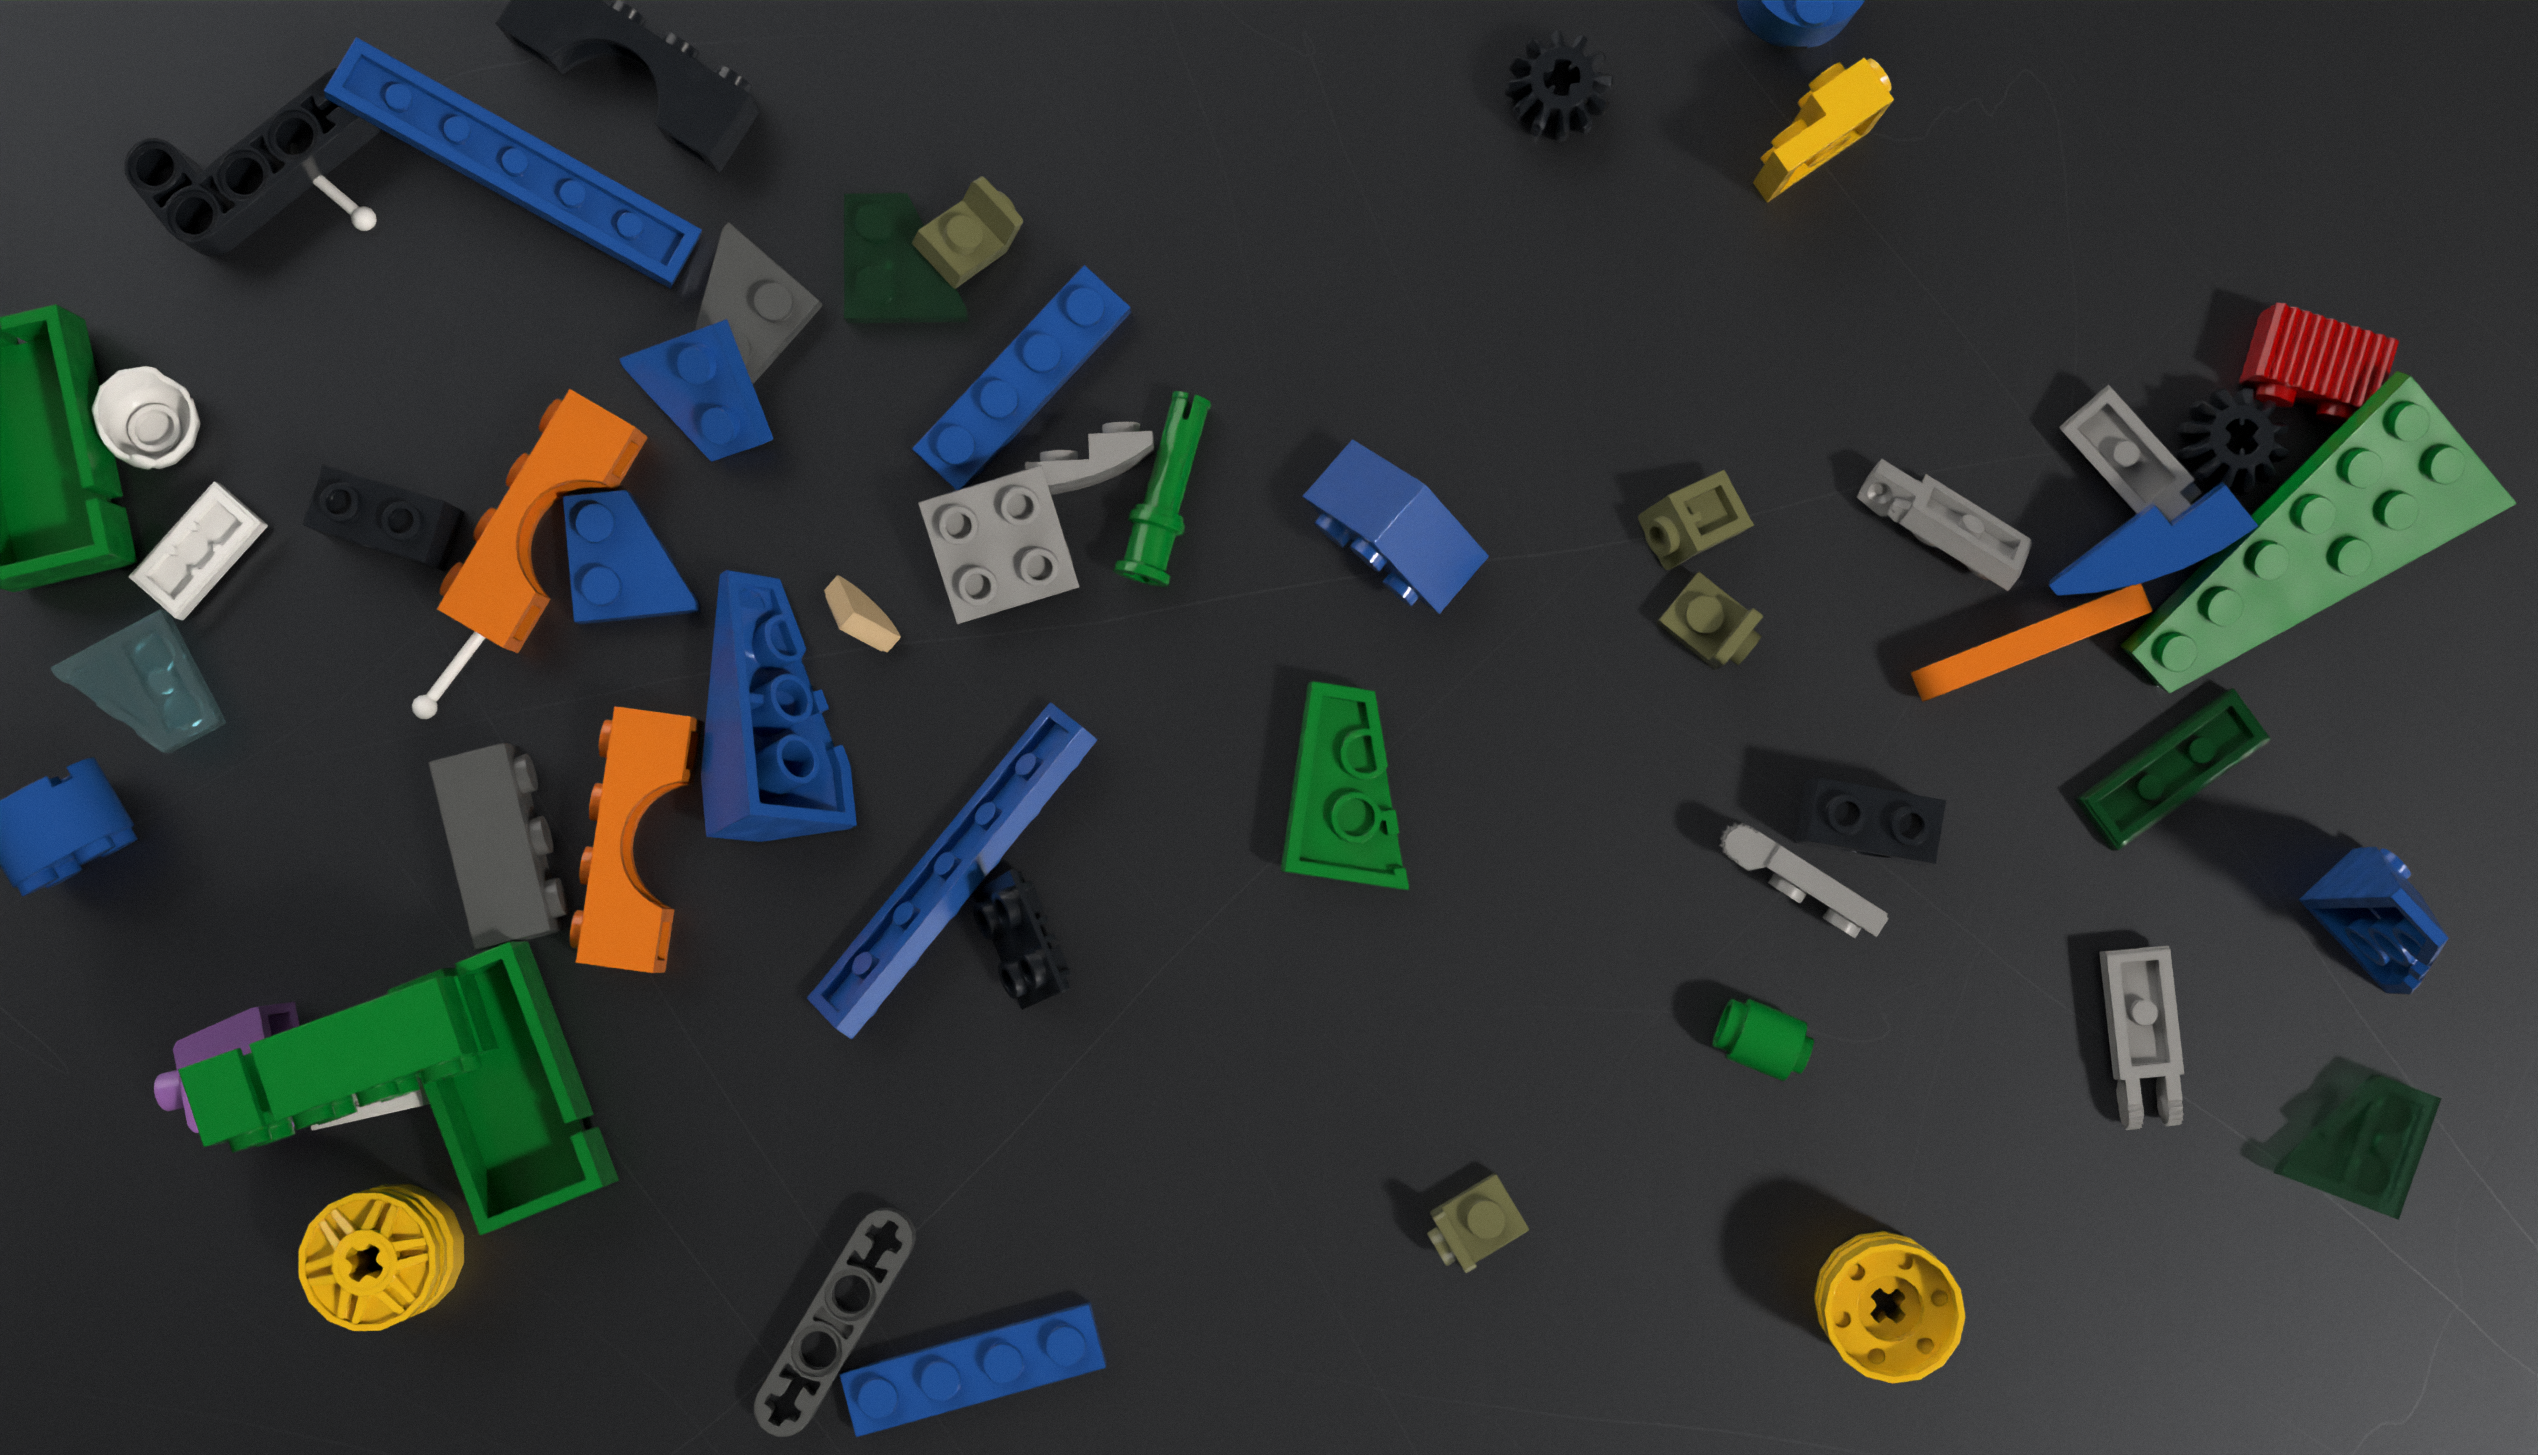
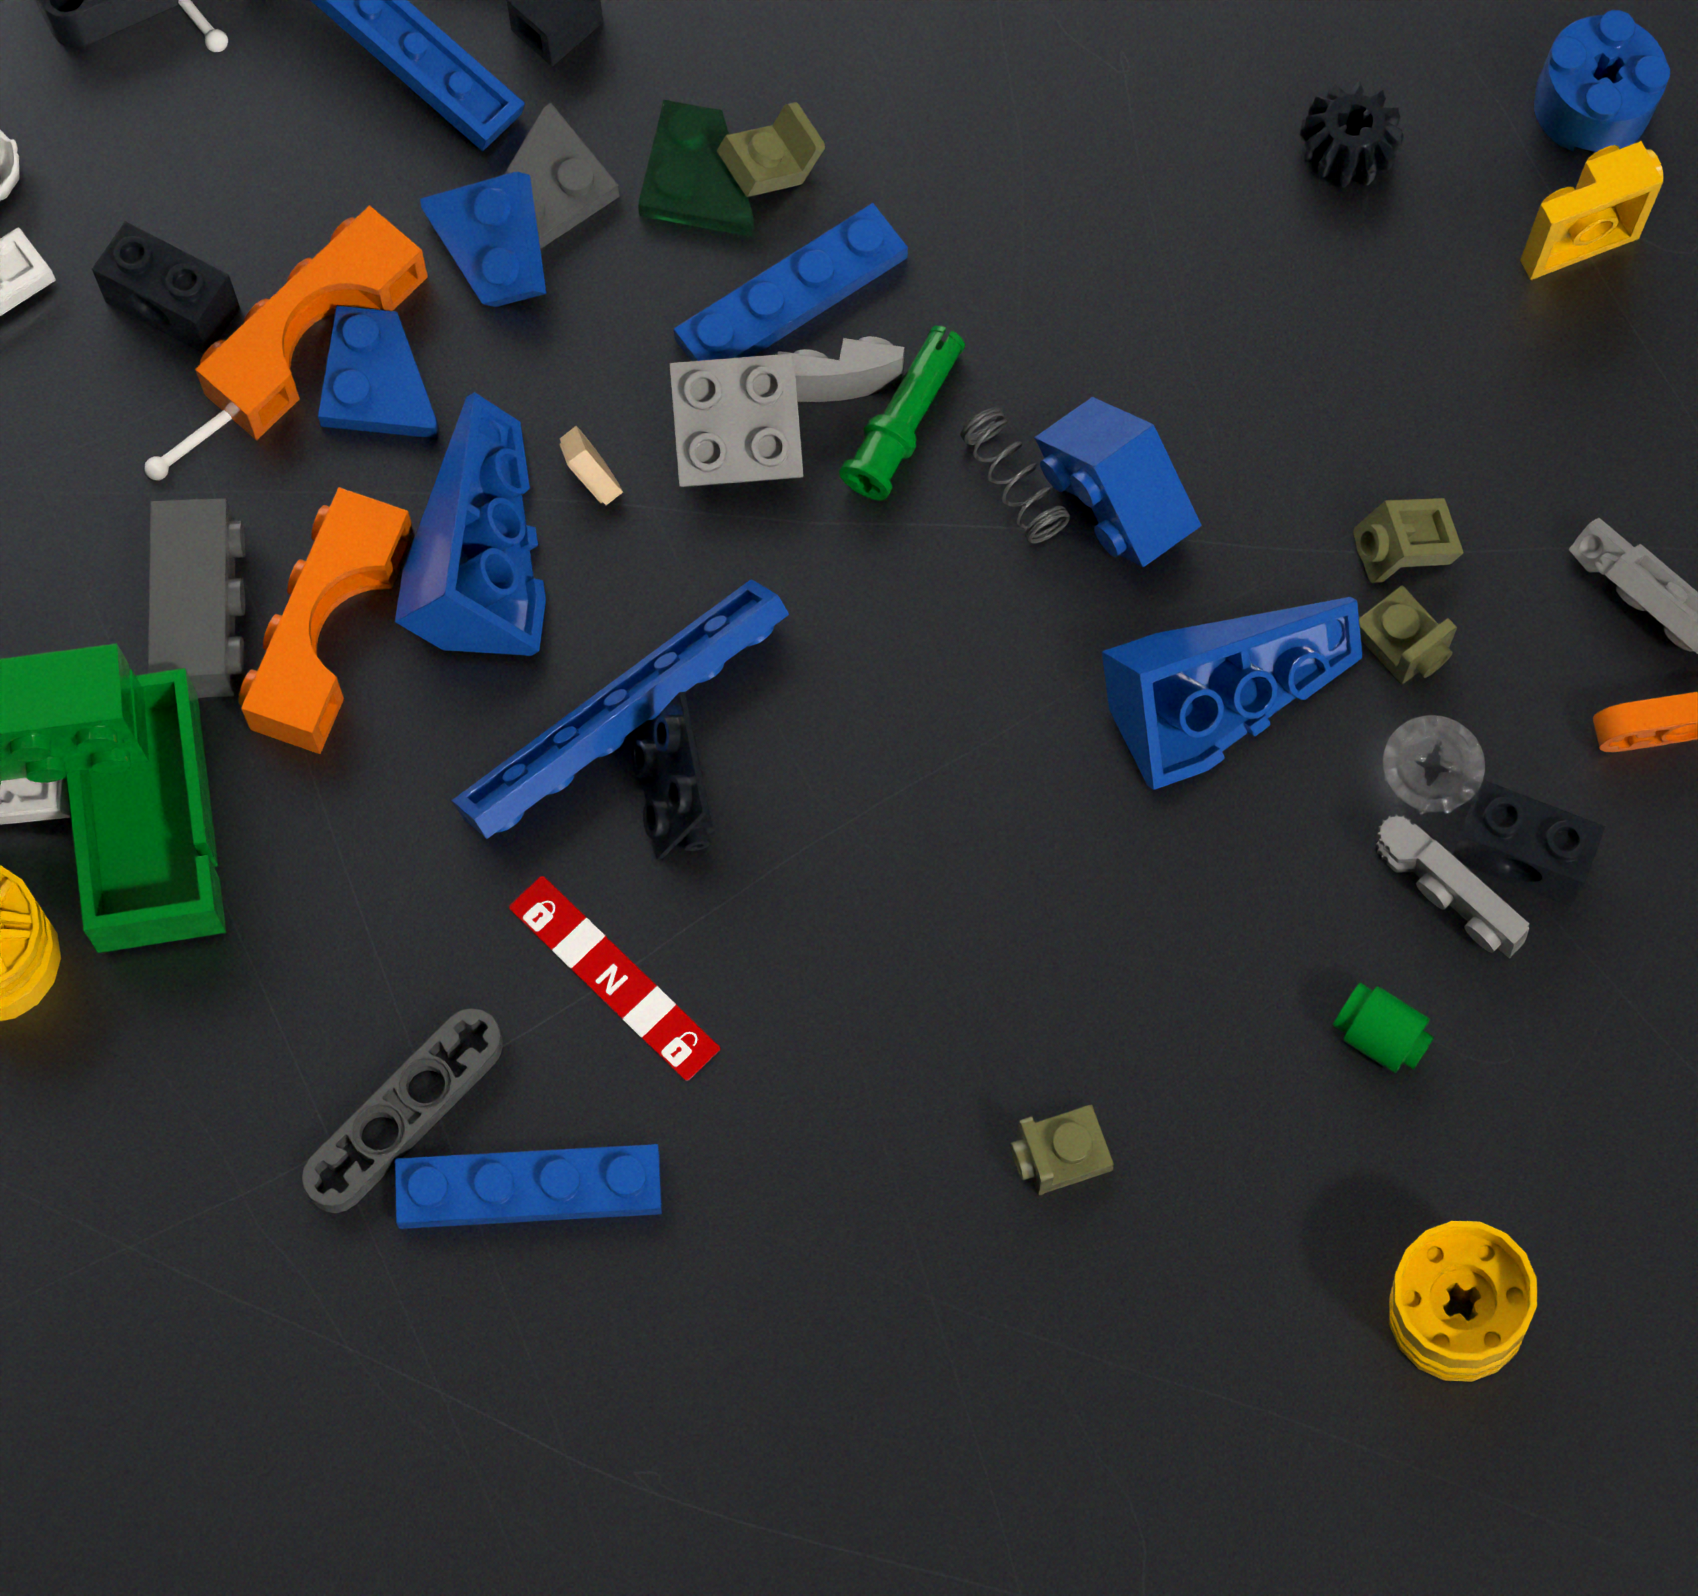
camera: 15 degrees right, 15 degrees down
green wing [1281,681,1409,890] -> none
none -> red sticker [509,876,720,1081]
none -> dark grey piece [960,408,1070,543]
none -> blue wedge [1102,597,1363,790]
none -> clear gear [1382,715,1485,815]

